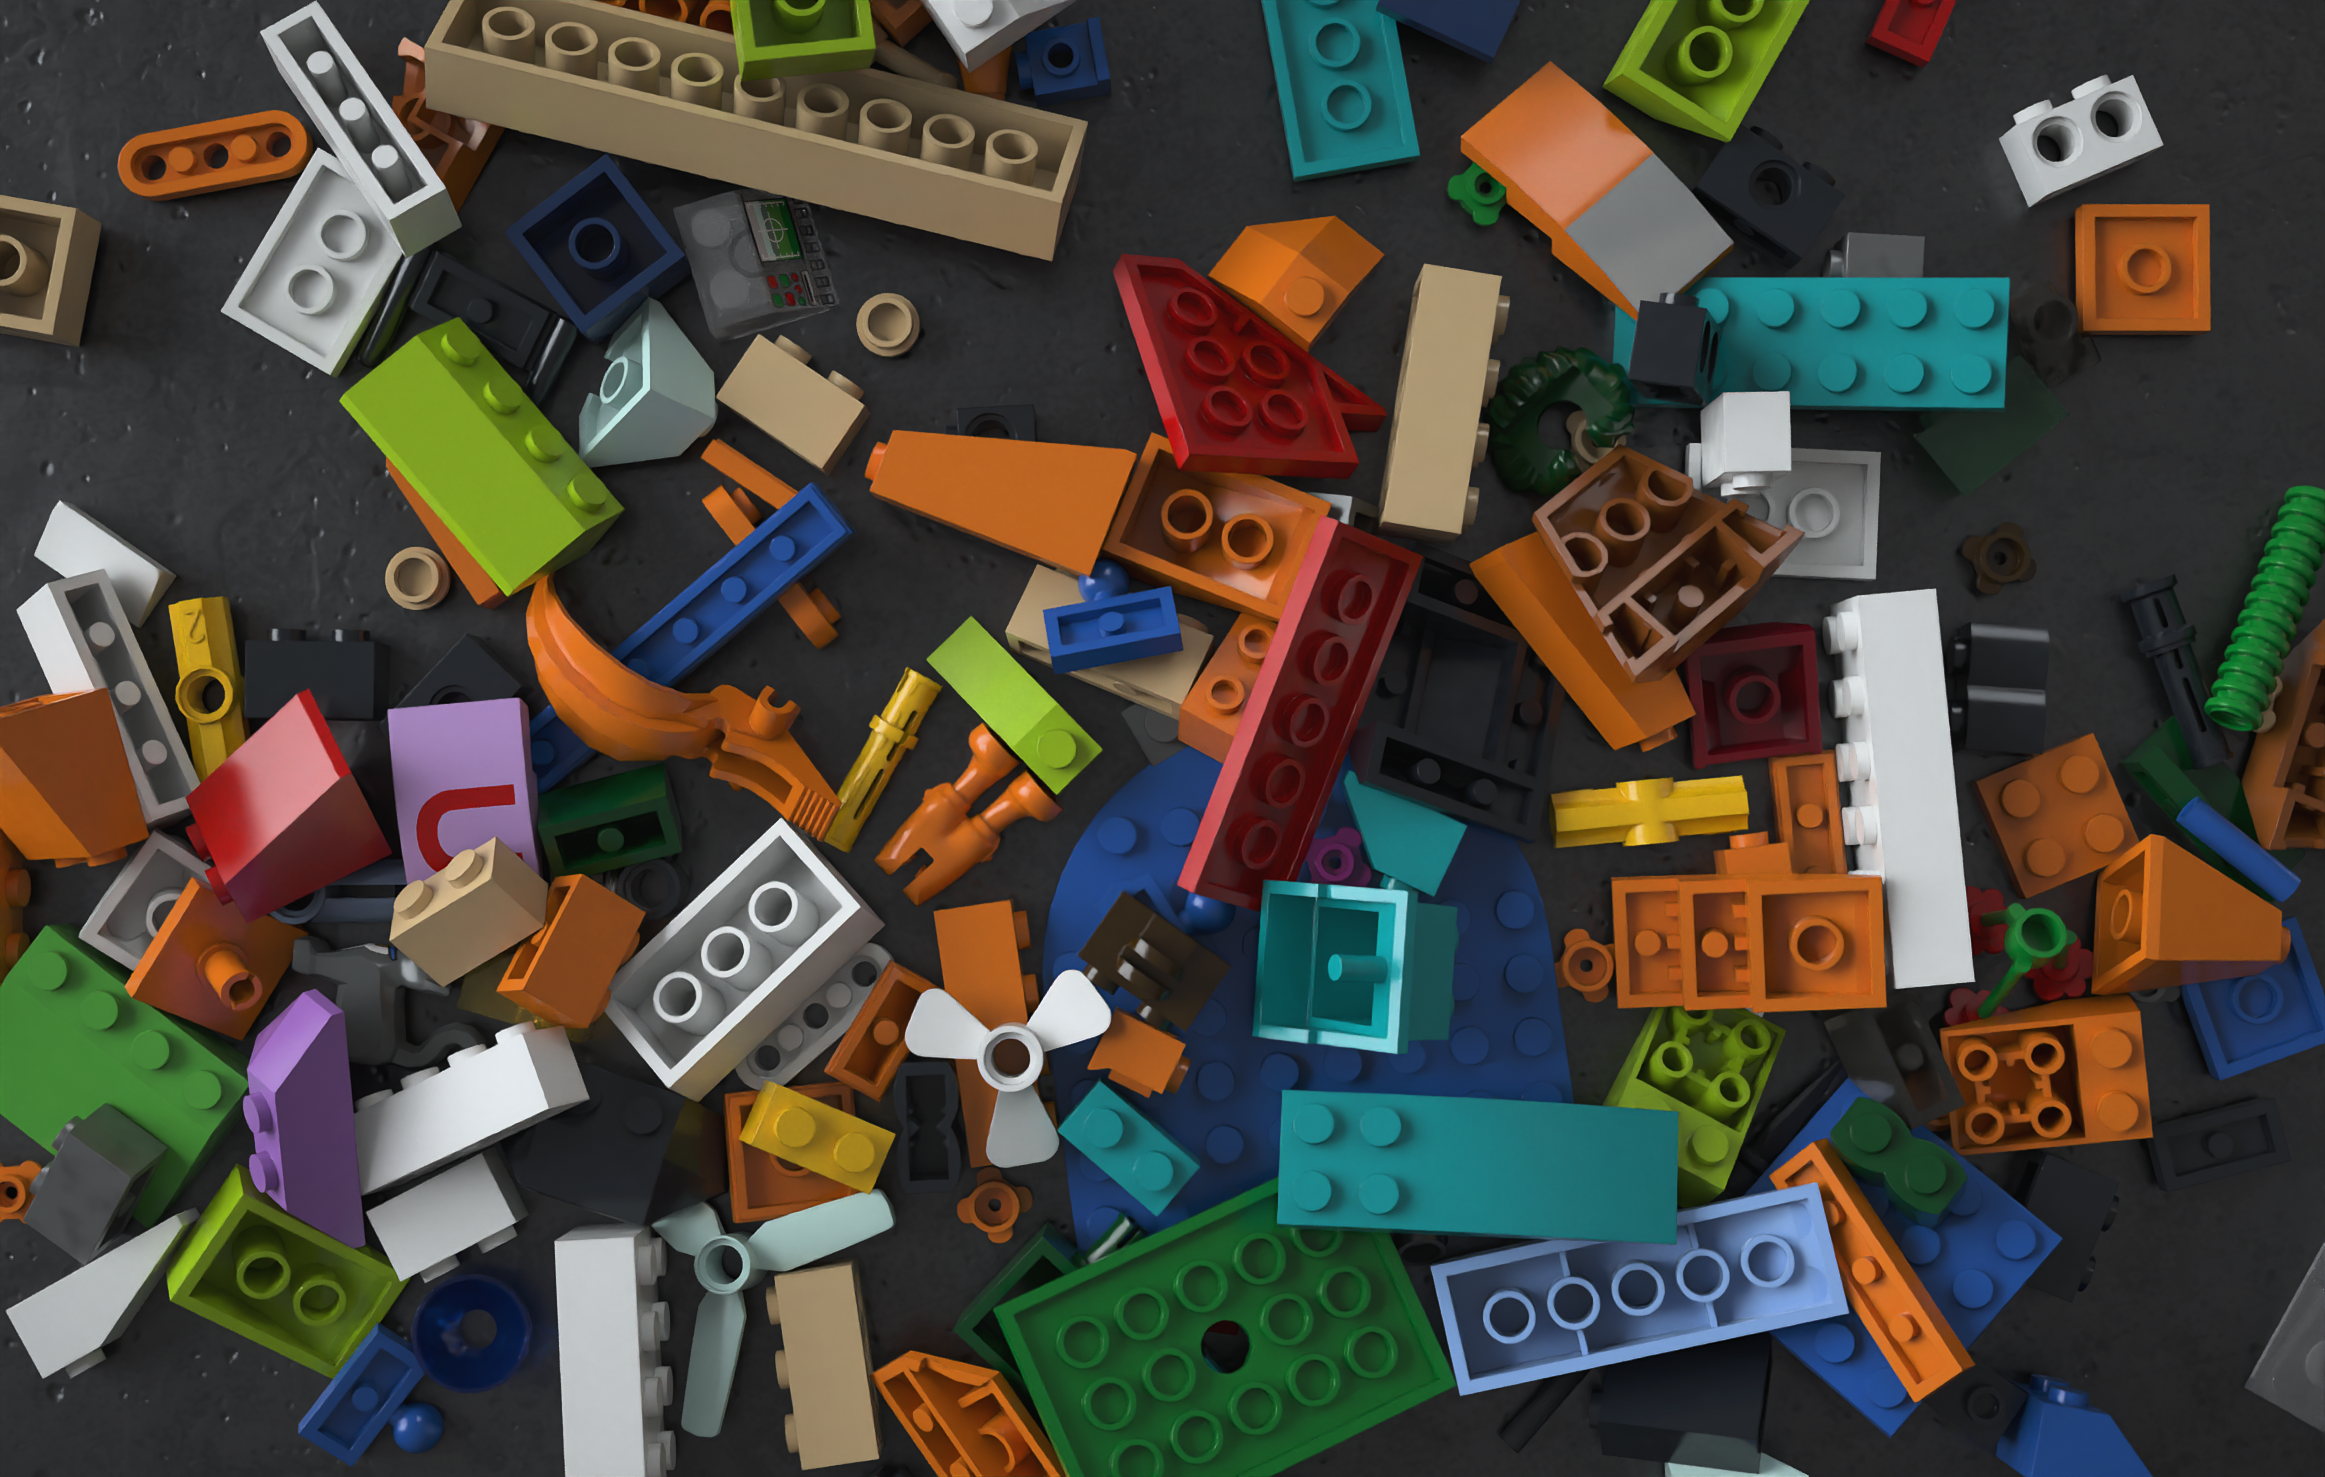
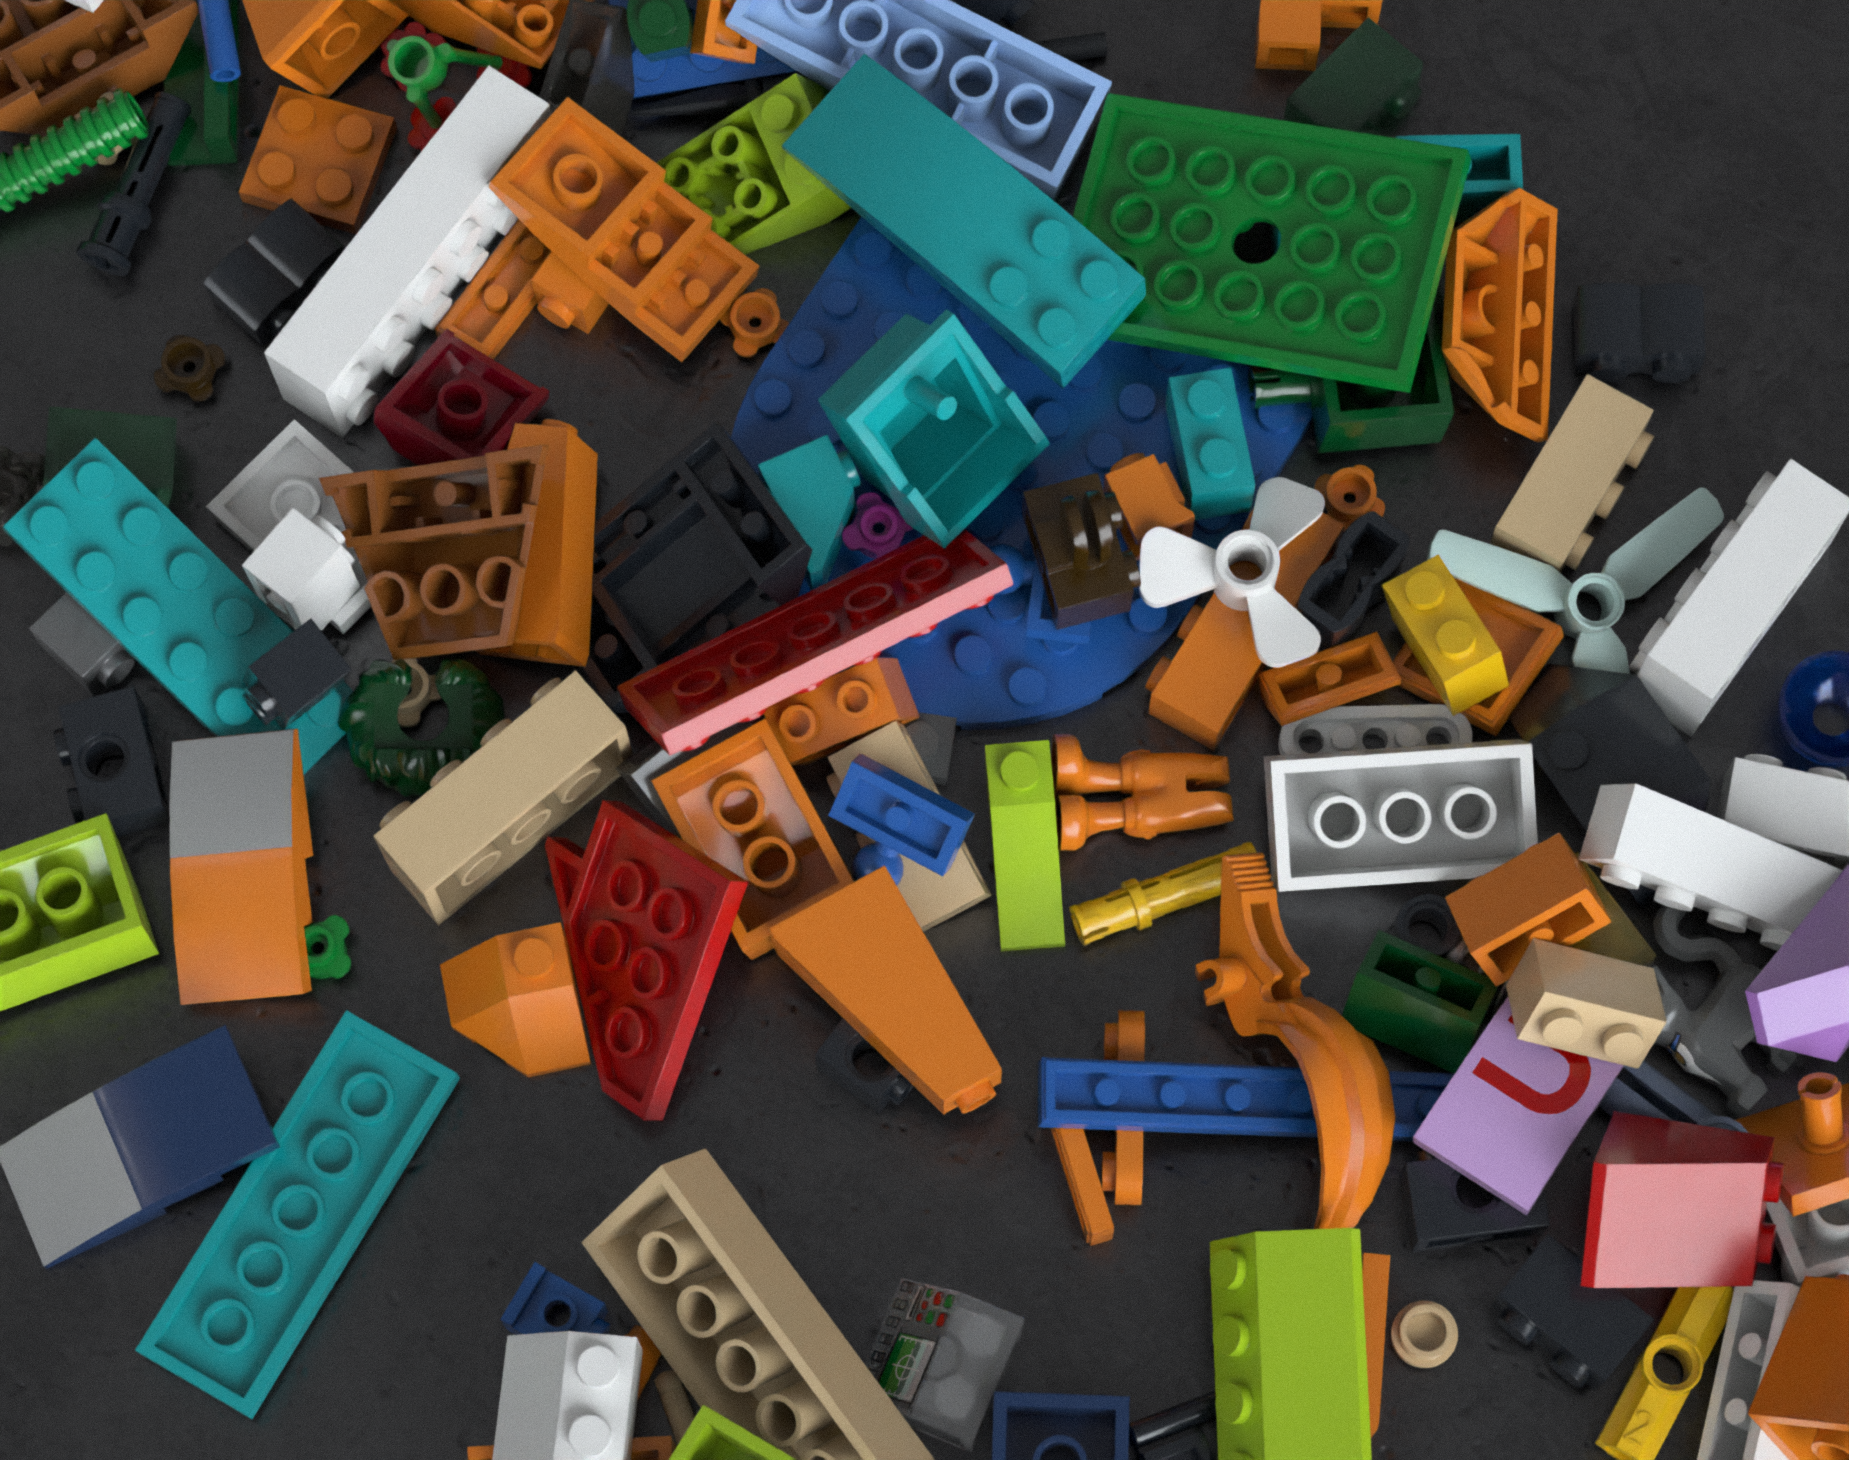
camera: 135 degrees left, 15 degrees down
light aqua slope [579,297,718,468] -> none
tan brick [716,334,871,476] -> none
tan plate [856,293,920,357] -> none
yellow piece [1548,775,1749,848] -> none

